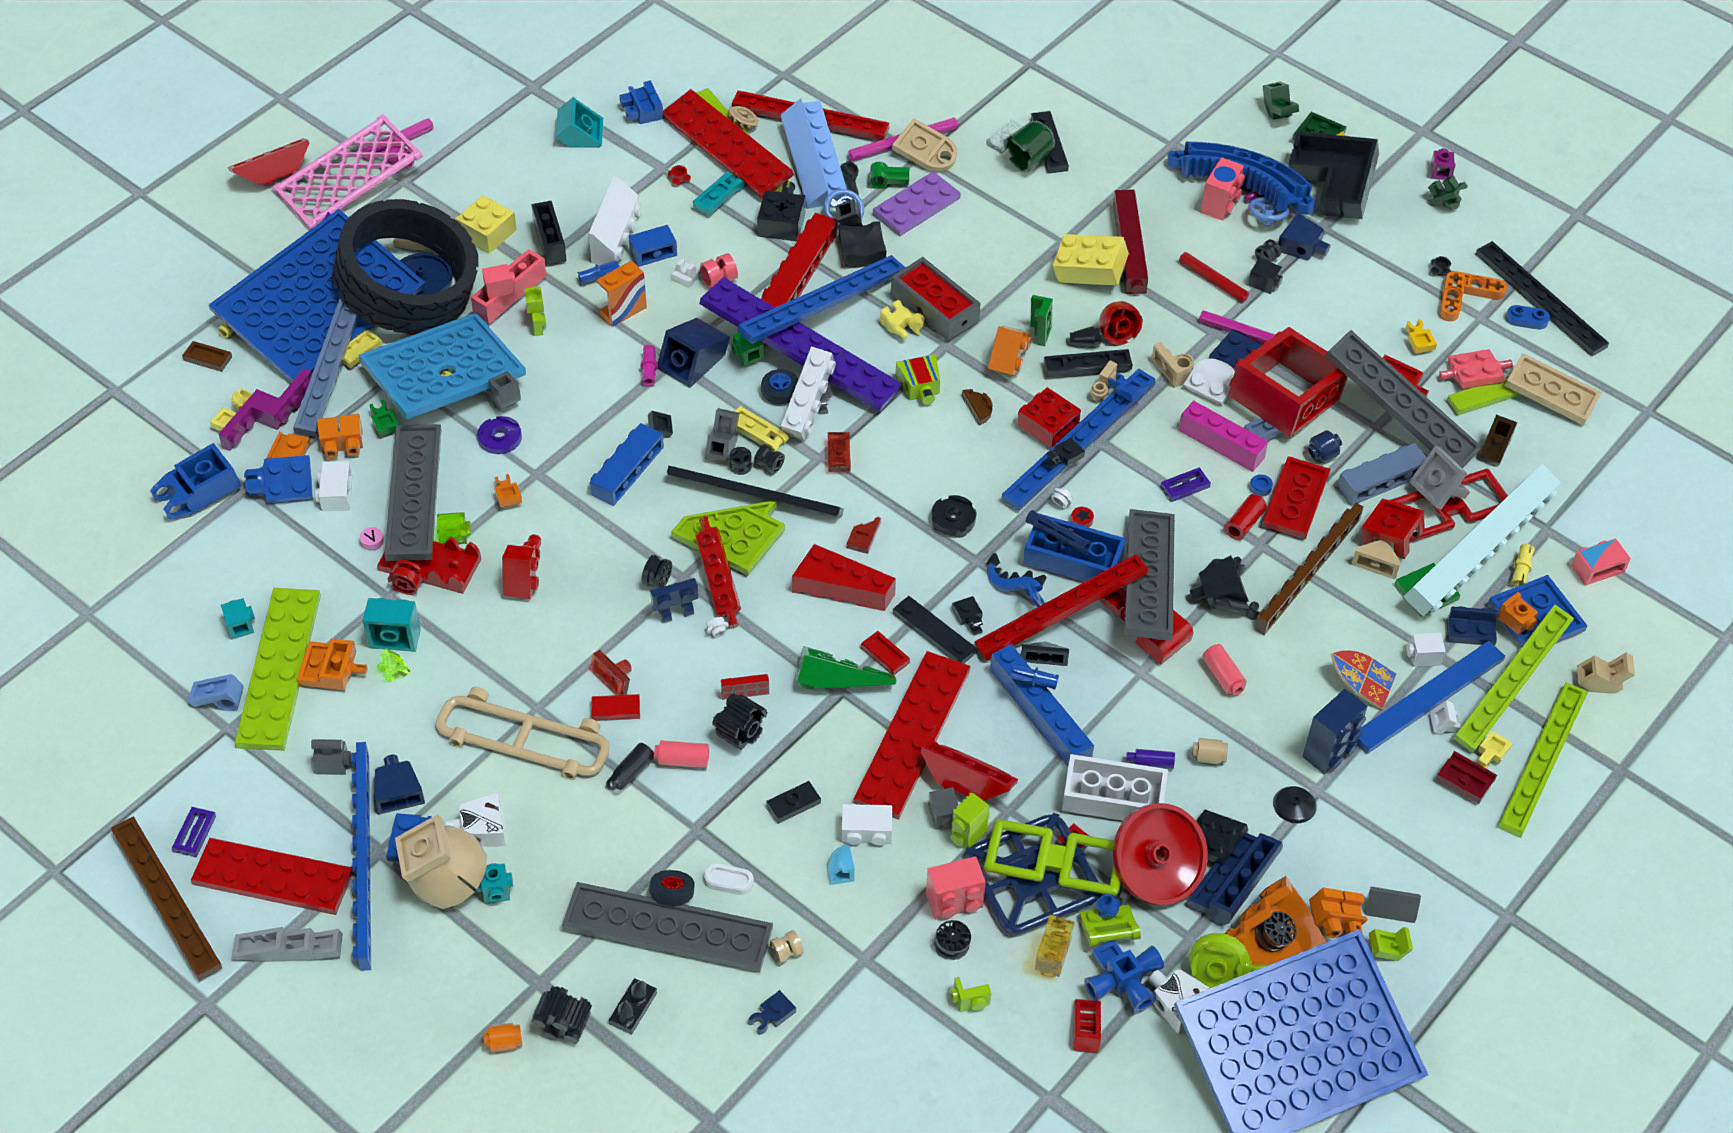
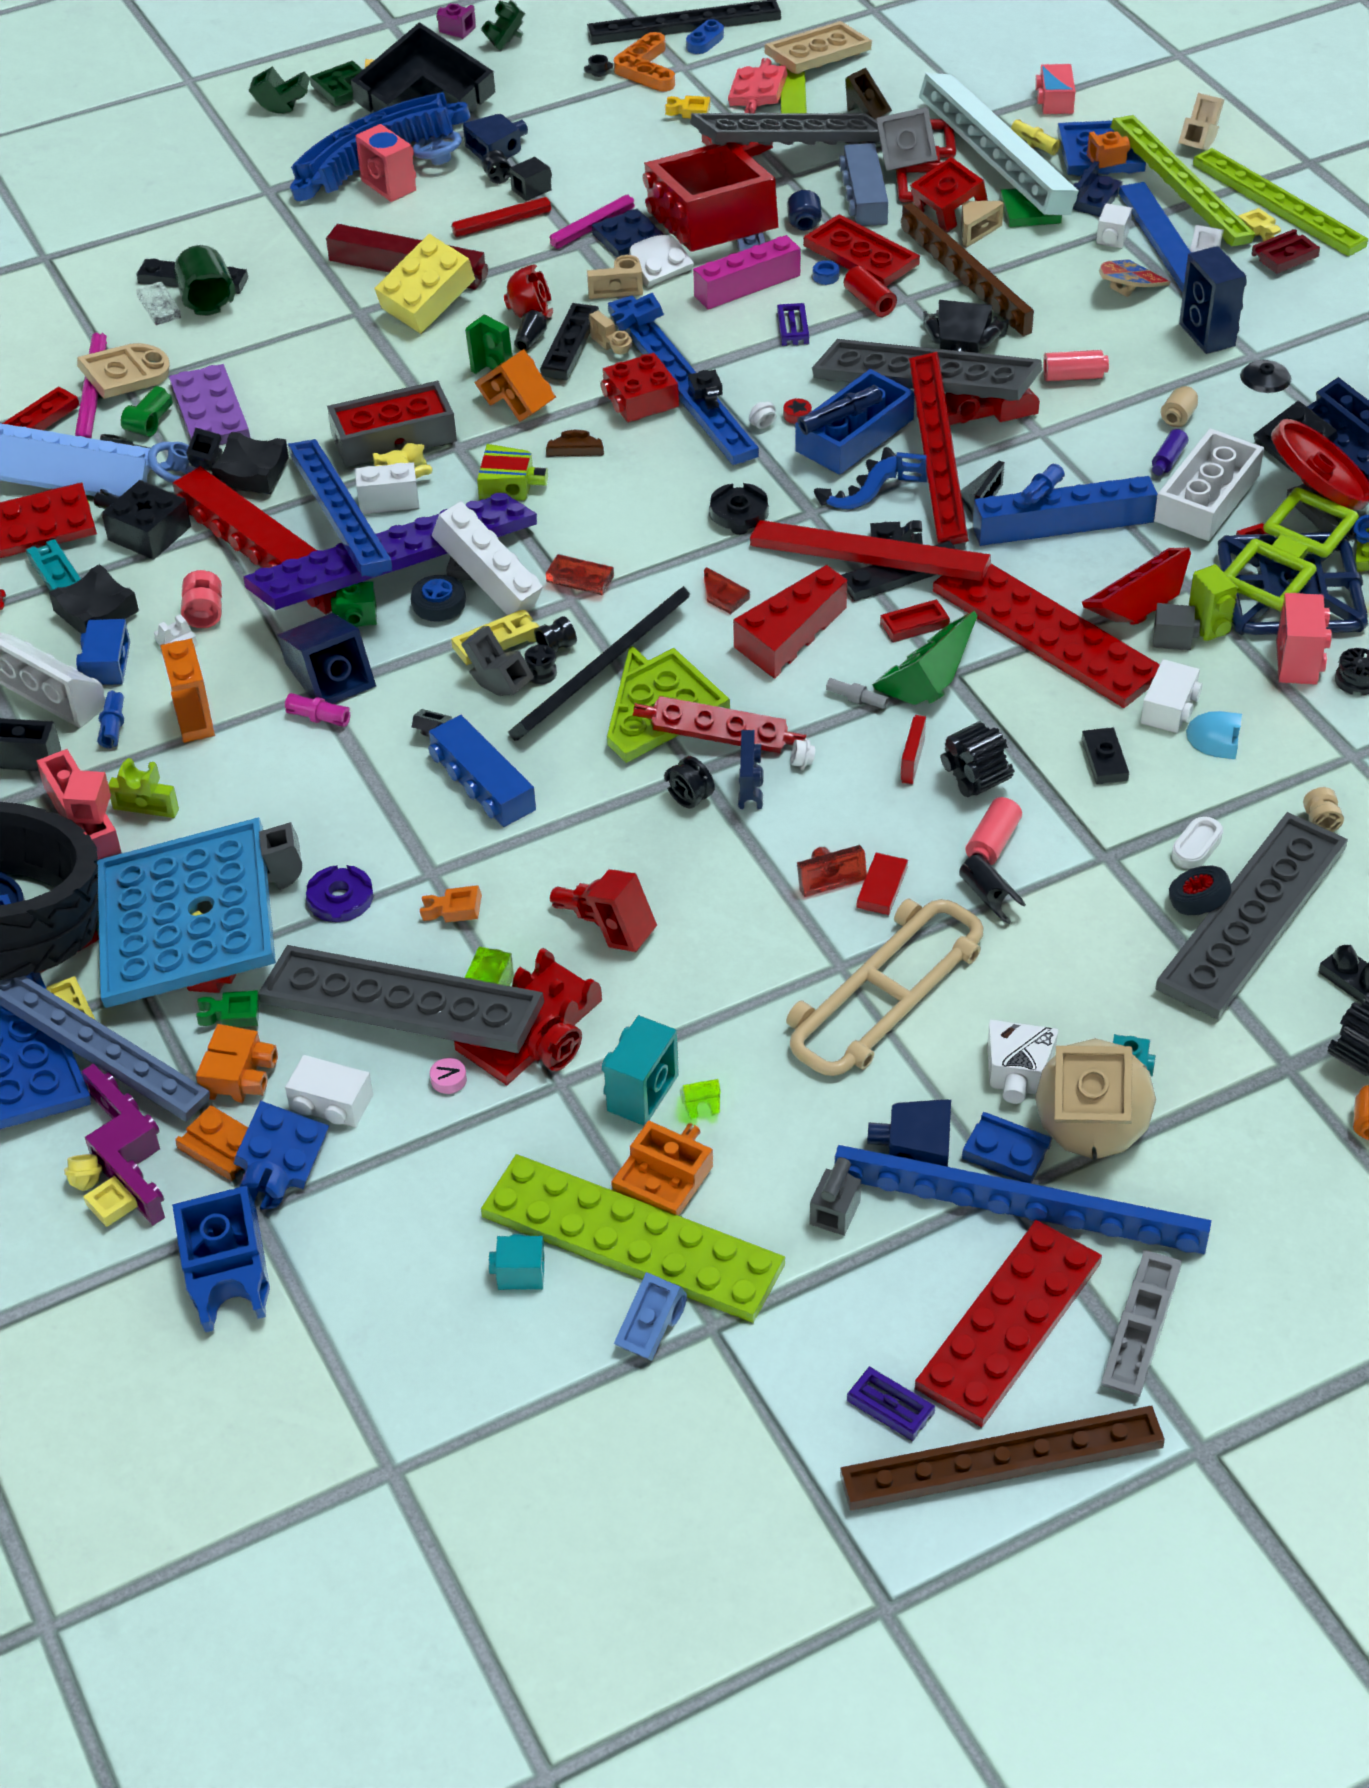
camera: 65 degrees left, 5 degrees down
none -> black brick [49,564,139,633]
none -> white brick [355,462,419,514]
none -> red tile [750,520,991,581]
none -> light grey bar [826,678,889,709]

